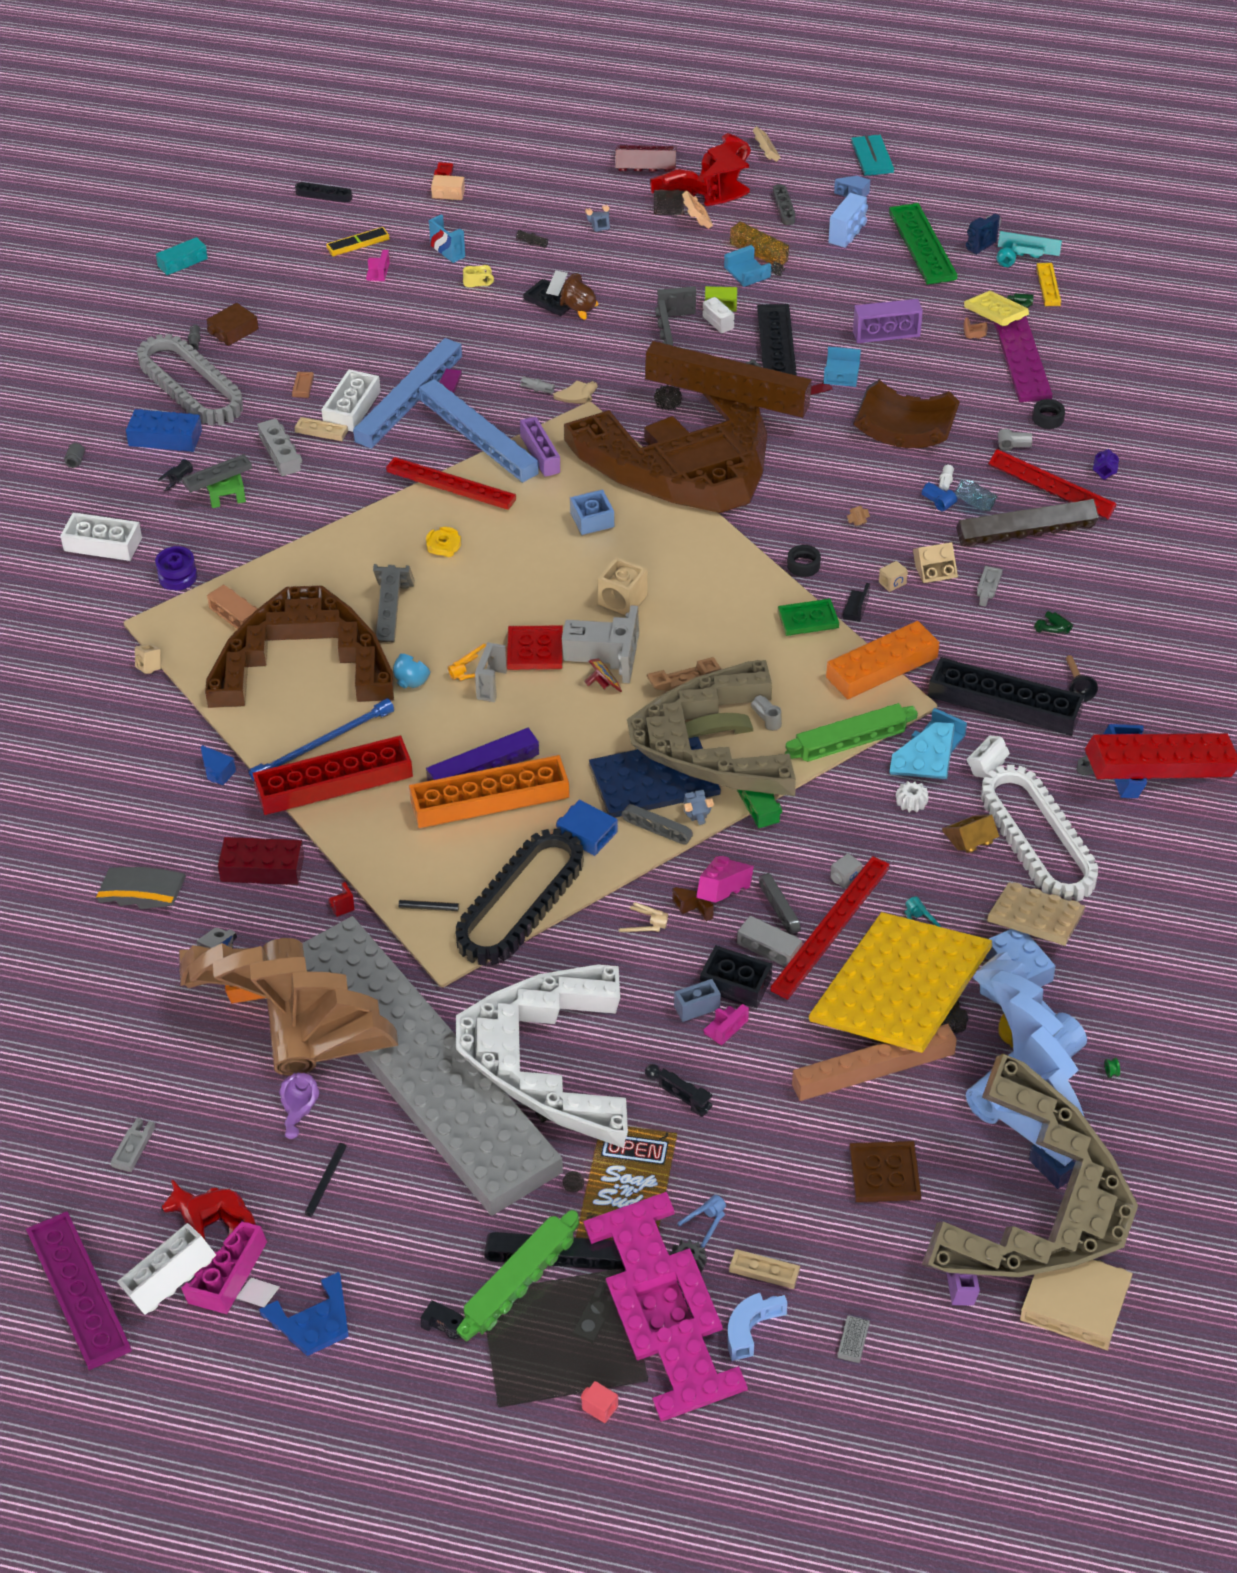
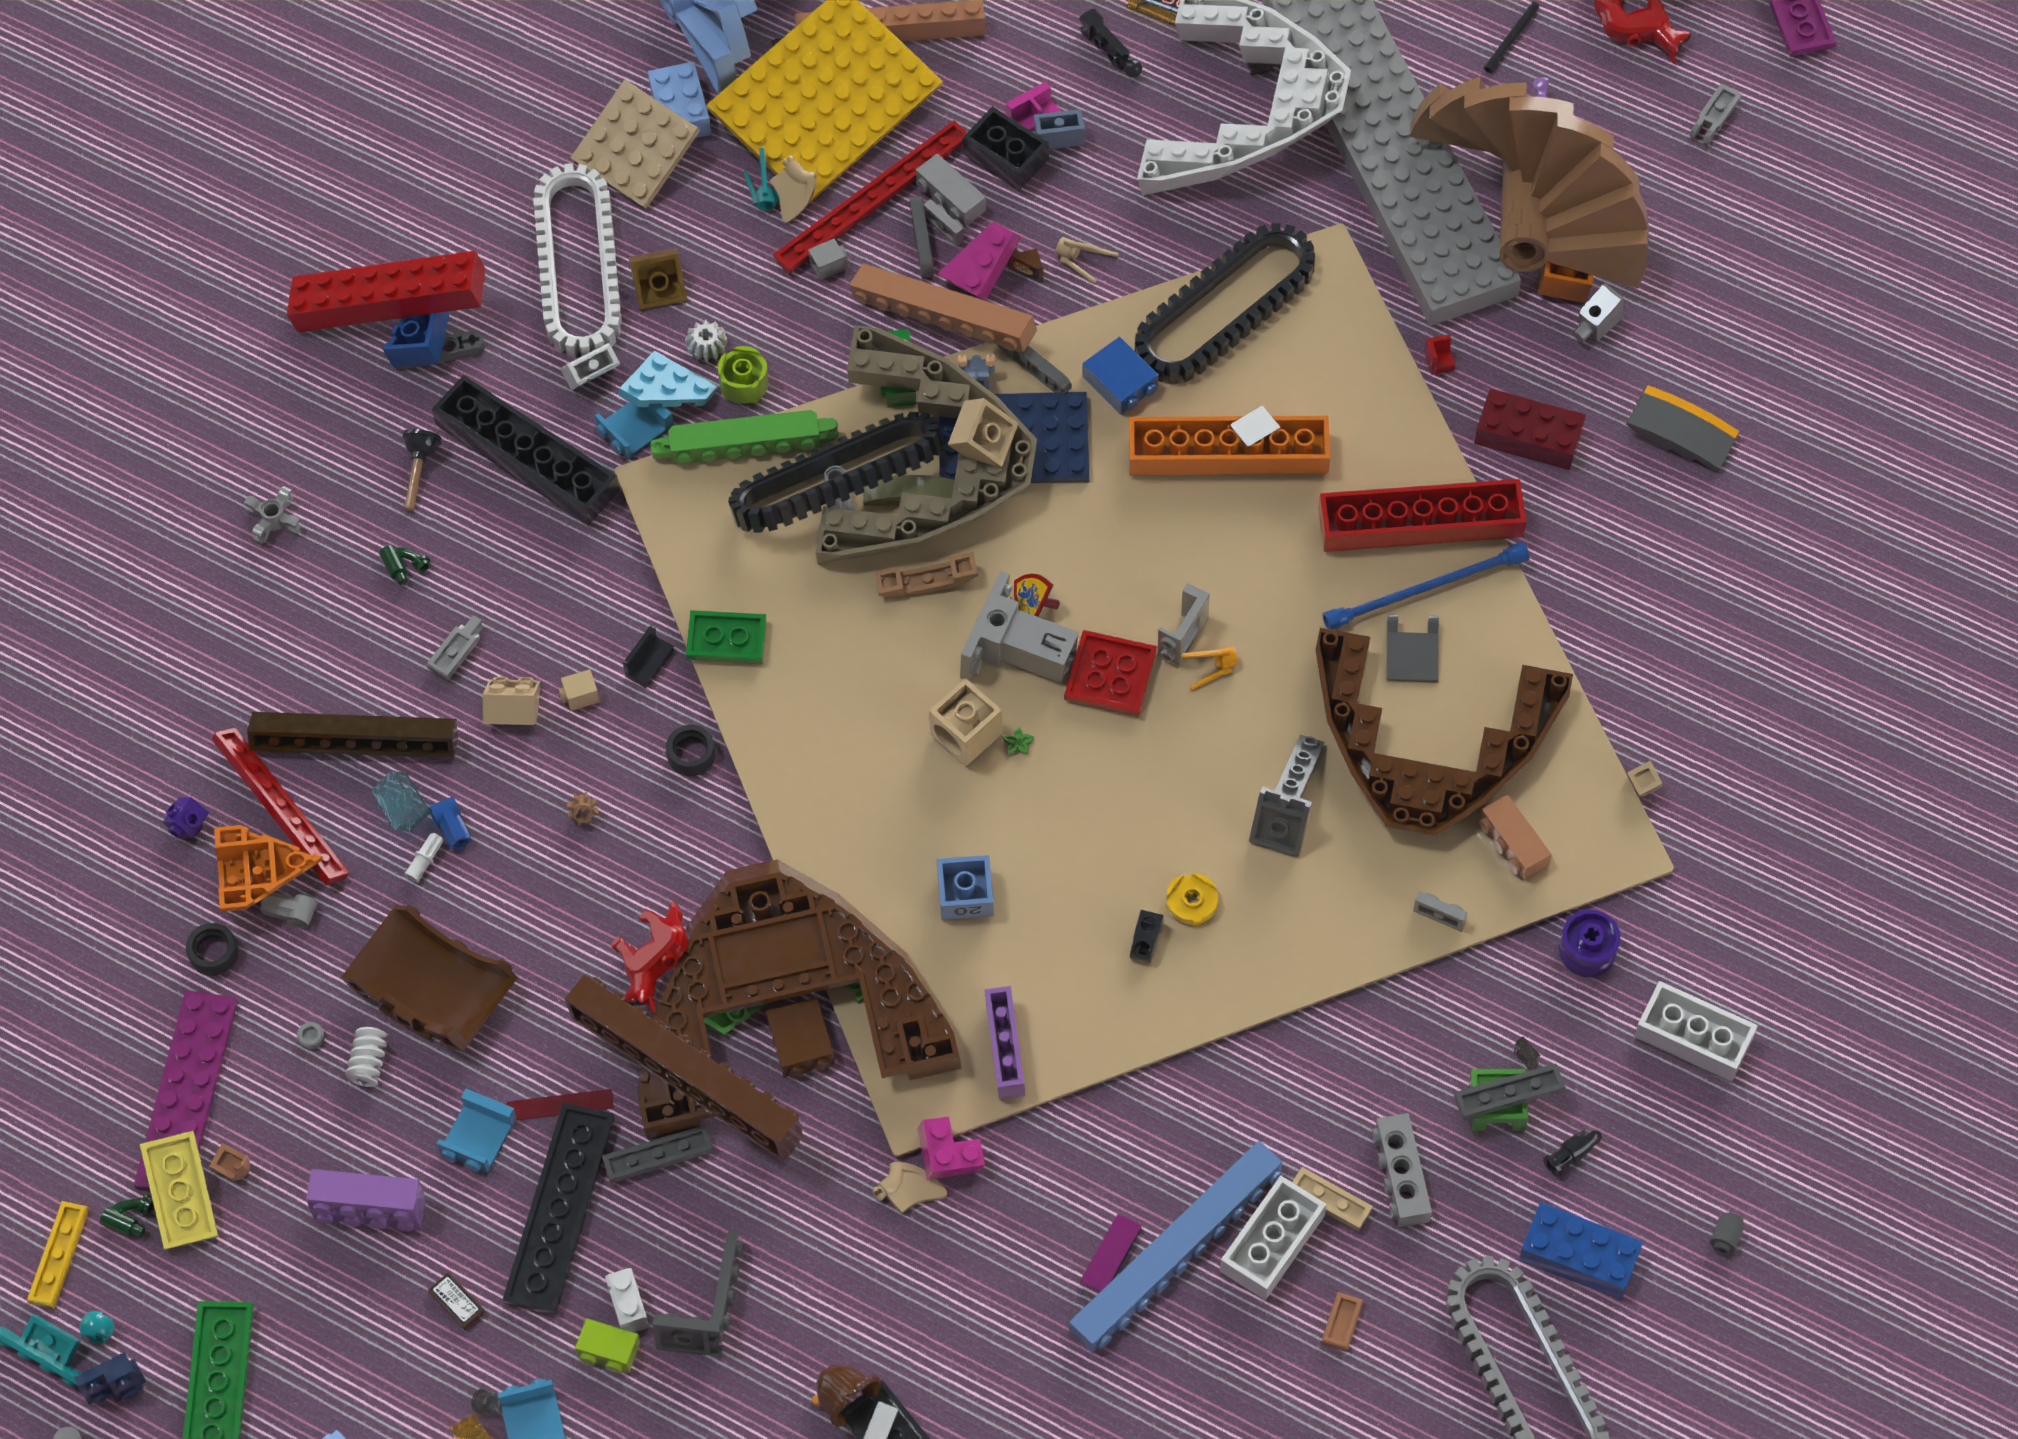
camera: 165 degrees left, 15 degrees up
blue slope [200,745,236,785] -> none
red plate [386,457,516,510] -> none
dark azure cylinder [393,654,431,688] -> none
black bar [399,900,459,911] -> none
medium blue brick [419,379,539,483] -> none
dark purple brick [426,727,539,781] -> none
light grey pin [520,376,555,395] -> none
orange brick [826,621,940,700] -> none
none -> orange wedge [214,825,323,912]
none -> light grey pin [244,486,302,544]
none -> light grey tile [297,1022,325,1050]
none -> white piece [346,1027,388,1087]
none -> tile [428,1272,485,1330]
none -> red animal [611,900,688,1013]
none -> lime brick [718,346,769,404]
none -> black piece [728,411,944,533]
none -> tan arm [770,156,817,222]
none -> nougat brick [849,263,1037,353]
none -> dark pink brick [917,1116,985,1180]
none -> light grey plate [923,199,964,247]
none -> tan slope [948,398,1018,467]
none -> bright green plant [1003,727,1034,754]
none -> black leg [1130,910,1164,963]
none -> white sticker [1231,406,1280,446]
none -> dark grey flag [1387,614,1439,682]
none -> light grey plate [1413,892,1468,932]
none -> clear smoke tile [1514,1036,1540,1071]

